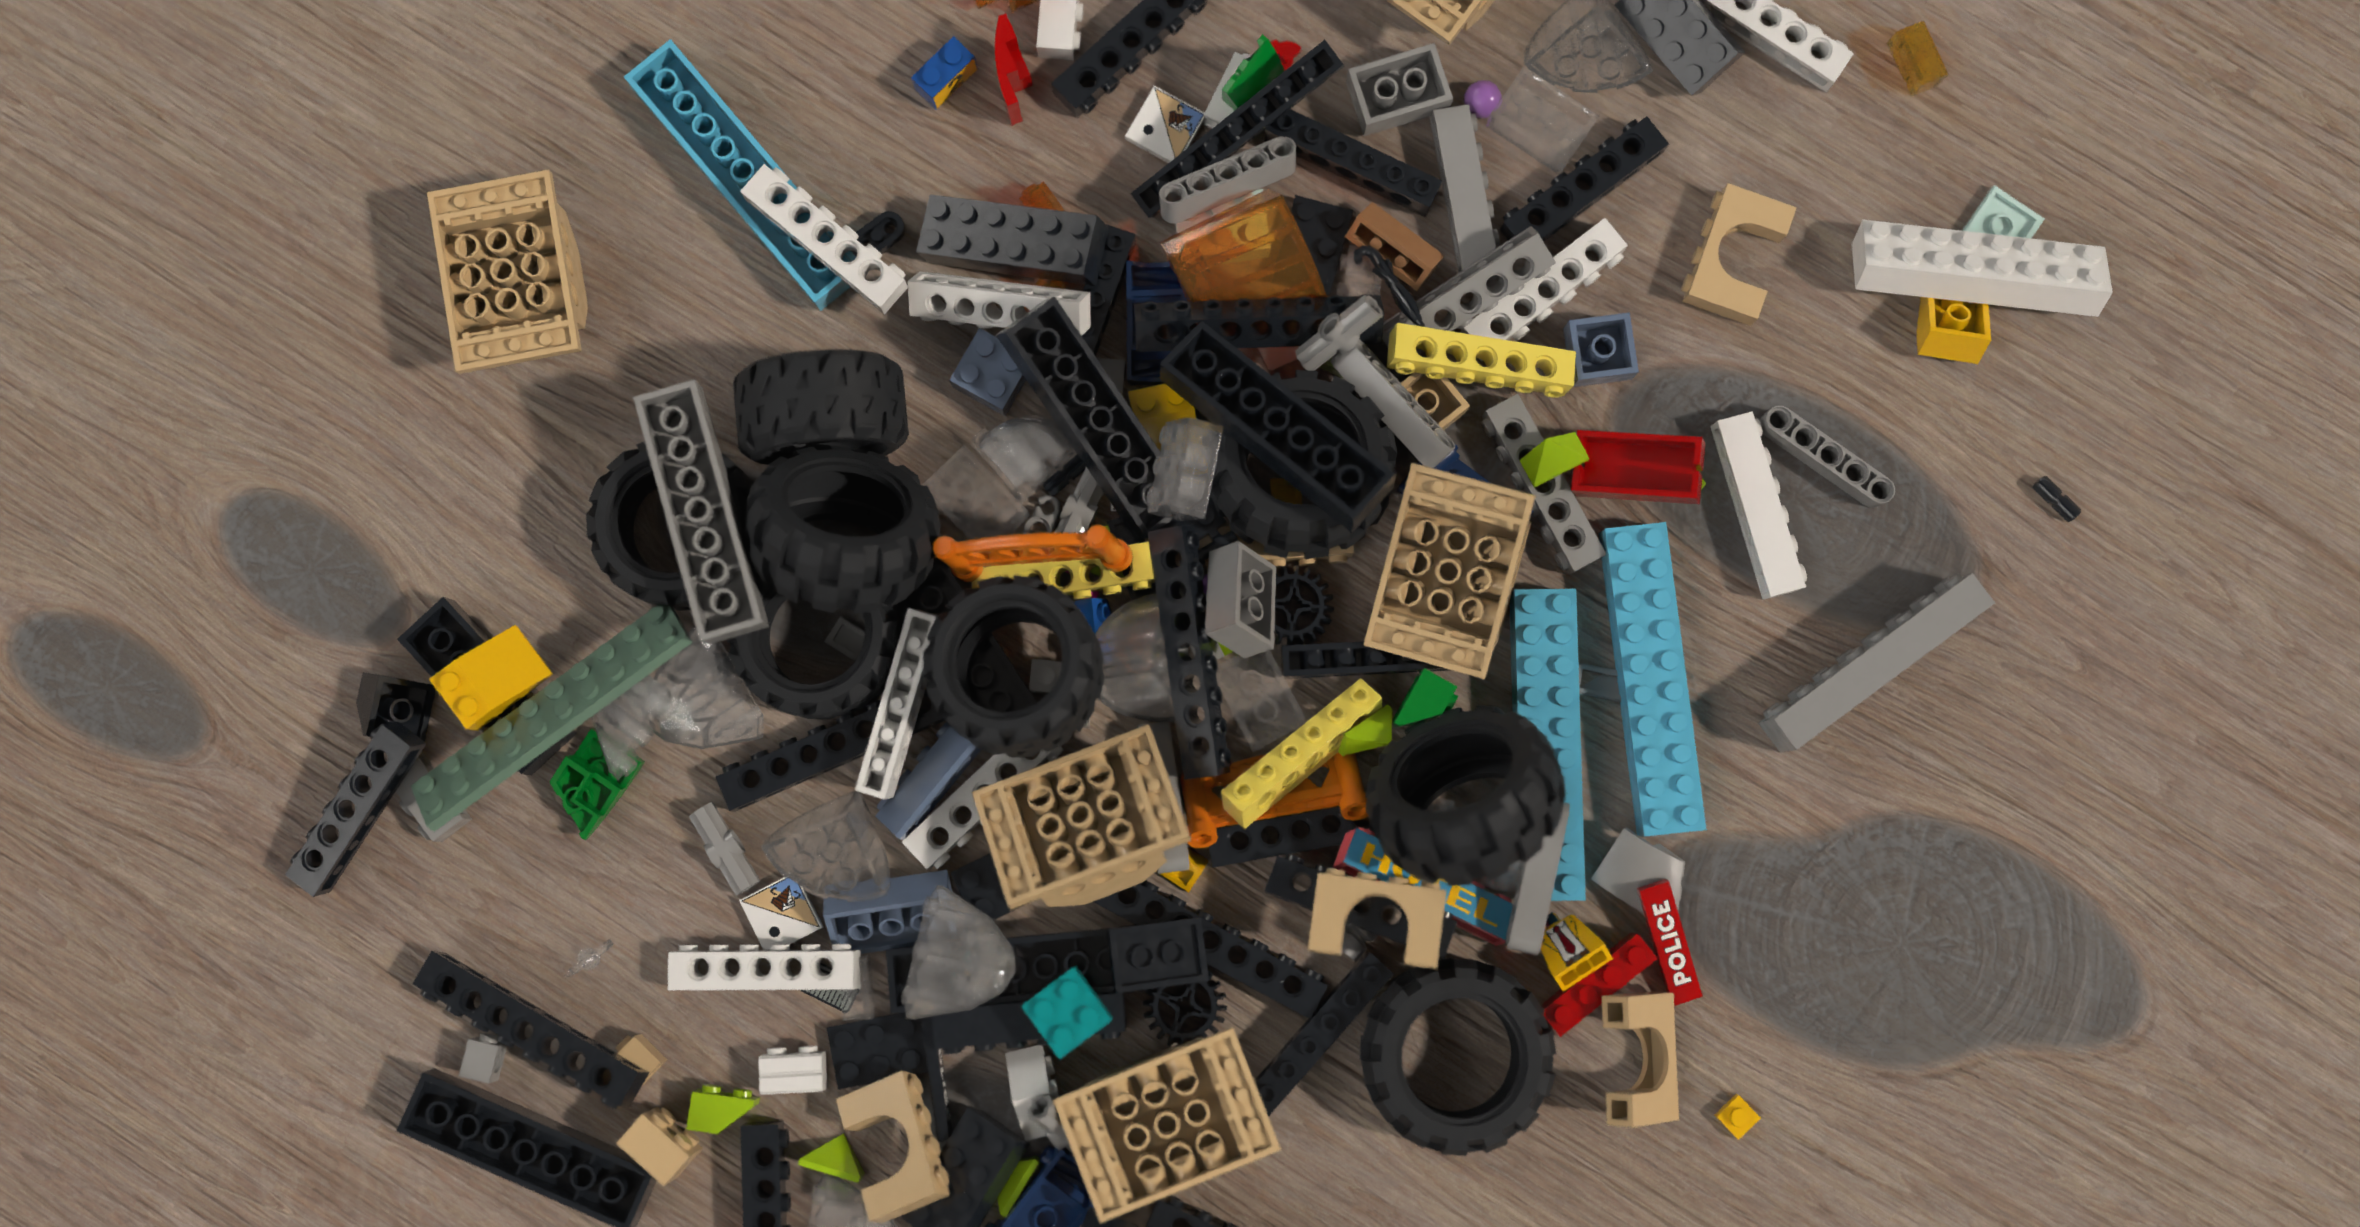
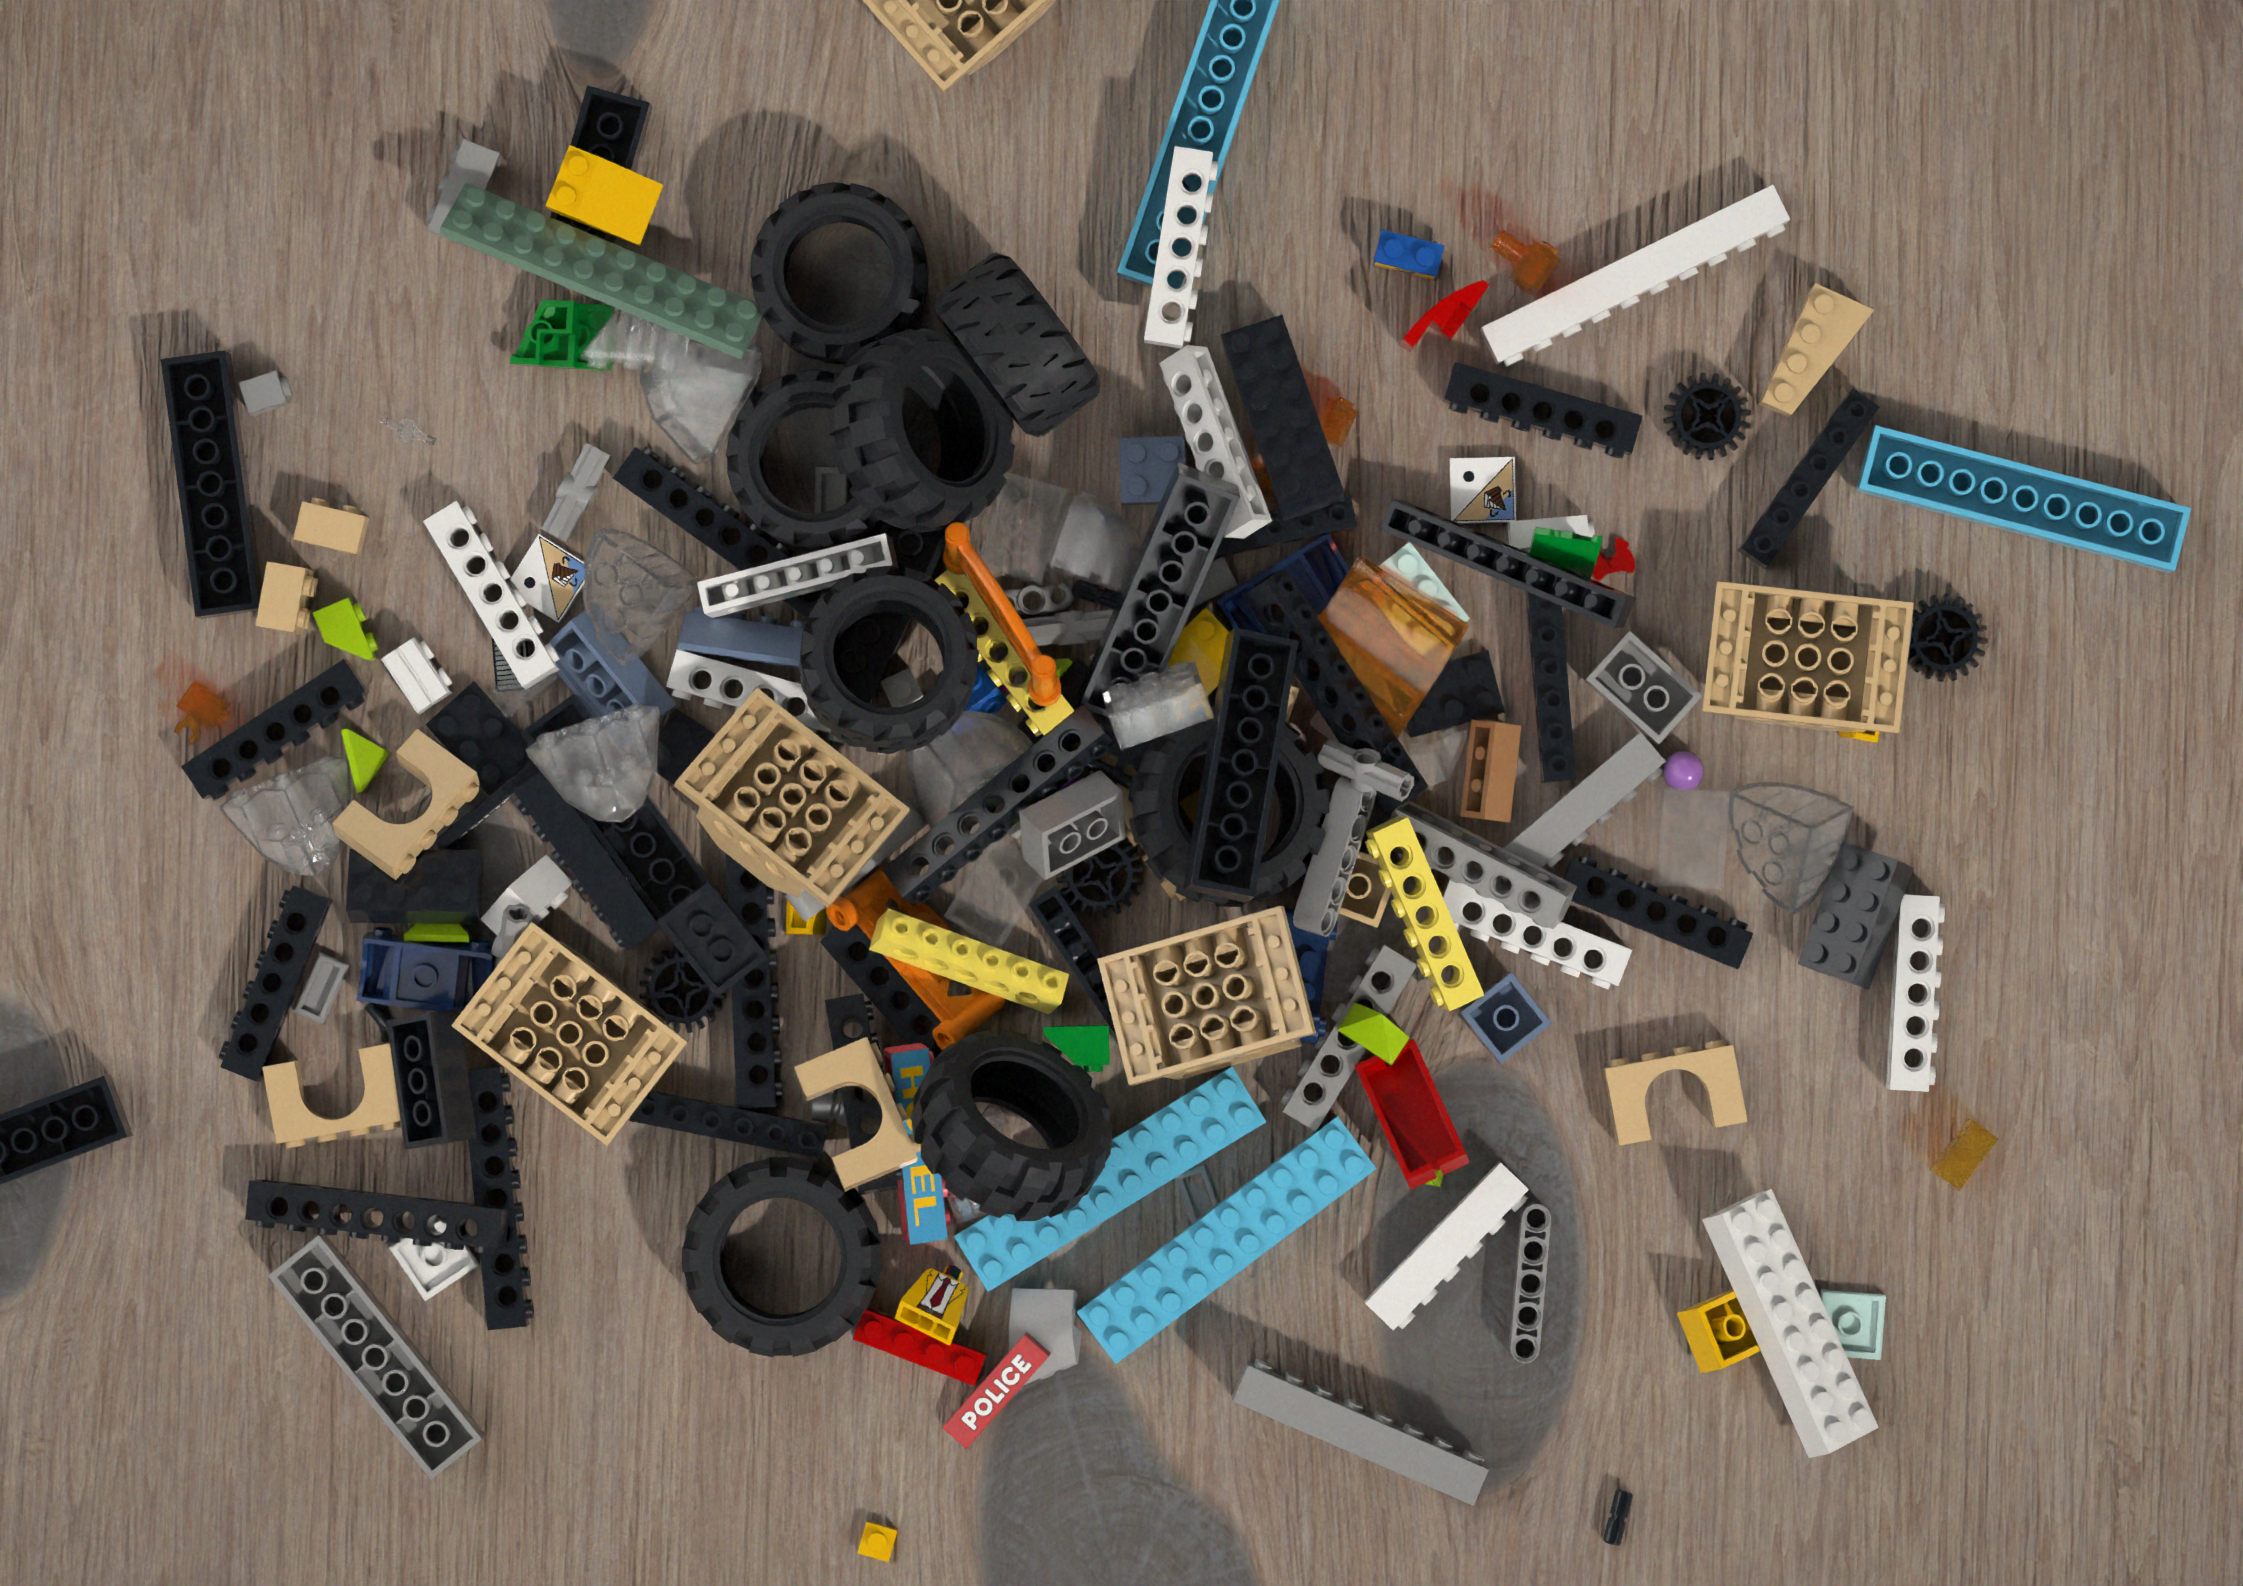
camera: 65 degrees right, 5 degrees up
black brick [285,721,427,897] -> none
black slope [356,672,436,742] -> none
black brick [412,951,650,1109] -> none
light grey brick [633,379,769,645] -> none
black plate [851,211,905,256] -> none
teal brick [1021,966,1113,1059] -> none
light grey beam [1159,136,1296,223] -> none
lime slope [1338,705,1392,756] -> none
black piece [1354,245,1425,327] -> none
light grey beam [1505,802,1570,955] -> none
tan arch [1602,992,1679,1127] -> none

